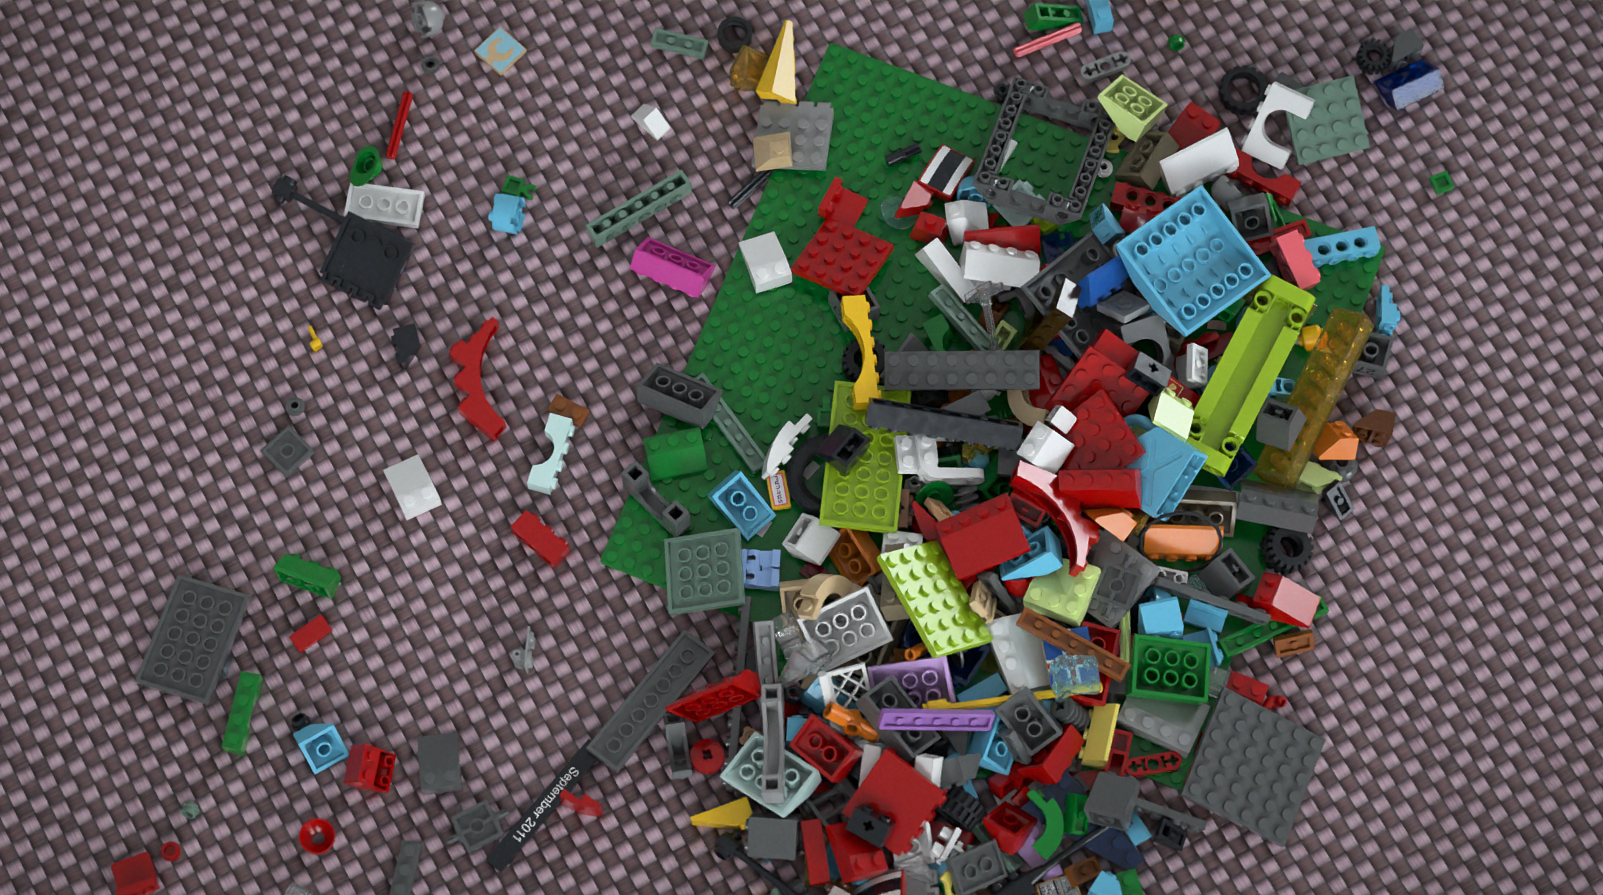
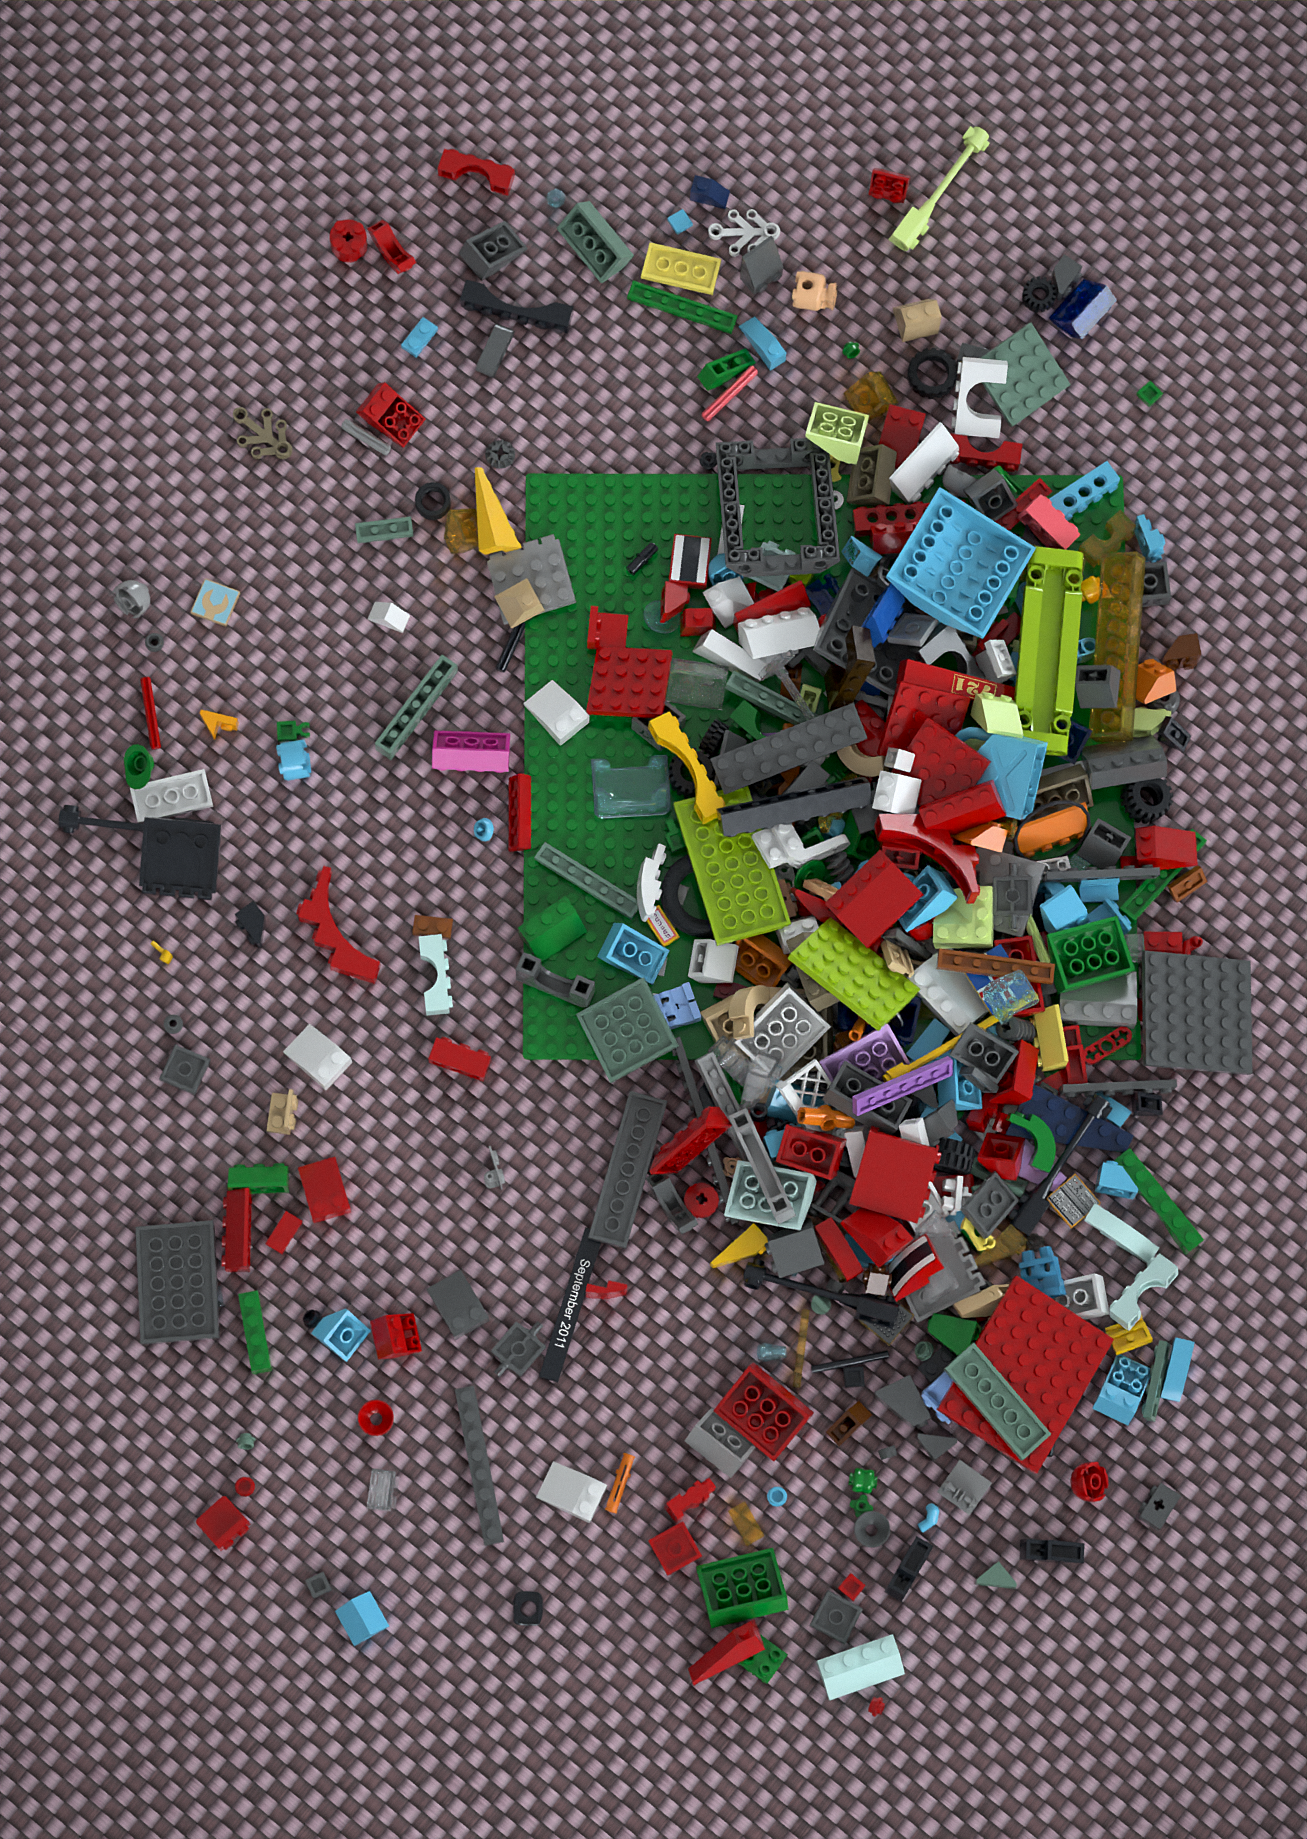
camera: 25 degrees left, 5 degrees up
dark grey slope [637,363,722,430] -> none
black slope [815,424,871,476] -> none
black brick [845,804,896,848] -> none
green slope [1063,793,1089,836] -> none
dark orange plate [1063,855,1102,888] -> none
light grey beam [1080,51,1131,83] -> none
dark grey slope [1084,771,1140,832] -> none
black brick [1124,351,1172,397] -> none
none -> light orange slope [200,710,239,740]
none -> red slope [222,1188,252,1272]
none -> tan bracket [267,1089,298,1135]
none -> red slope [298,1157,351,1223]
none -> medium azure hat [474,818,494,842]
none -> dark grey gear [485,439,515,469]
none -> red slope [508,773,531,852]
none -> clear light blue windscreen [591,755,671,818]
none -> clear slope [666,658,729,710]
none -> black tyre [699,719,730,756]
none -> clear yellow slope [843,371,898,421]
none -> tan slope [893,299,942,342]
none -> clear yellow arch [1078,510,1136,568]

